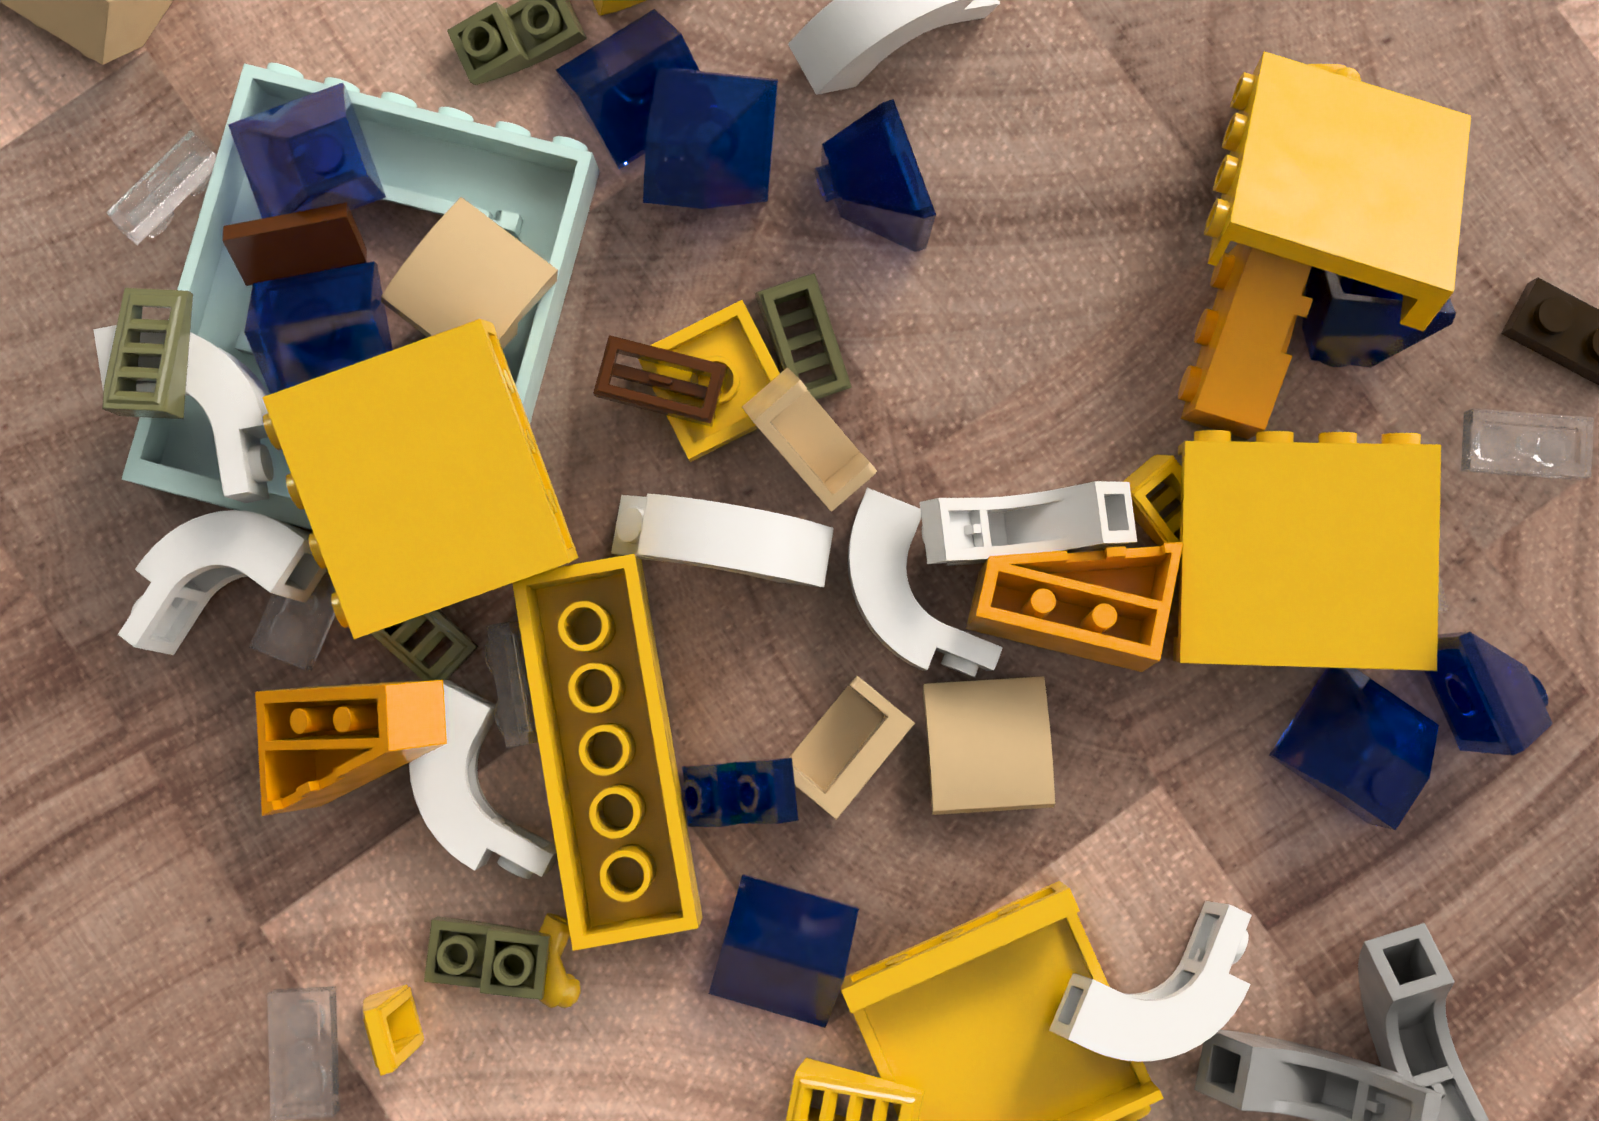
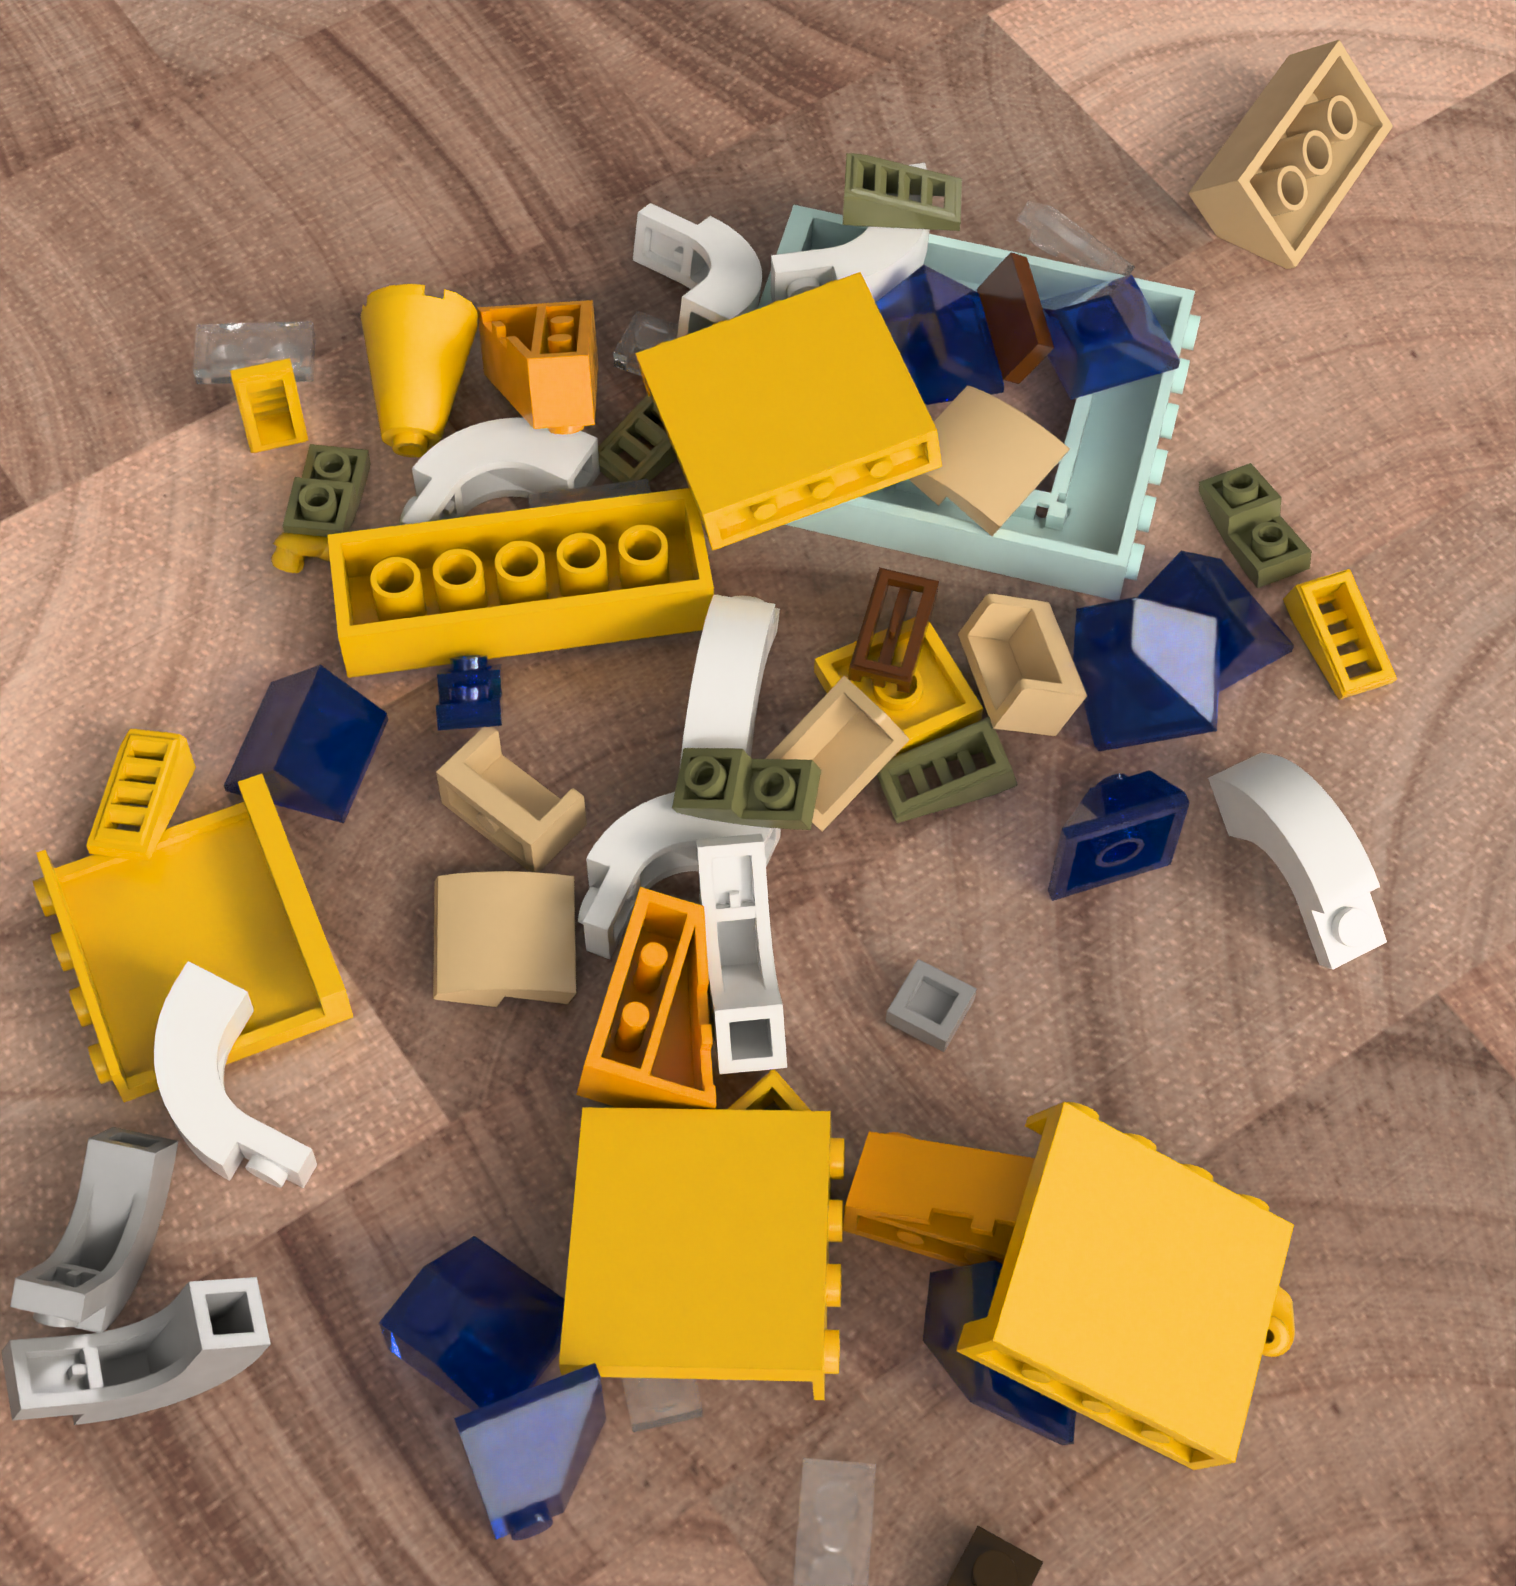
camera: 90 degrees right, 25 degrees down
none -> yellow cone [361,284,478,458]
none -> olive slope [672,748,821,830]
none -> light grey plate [886,959,977,1052]
none -> tan panel [958,594,1087,736]

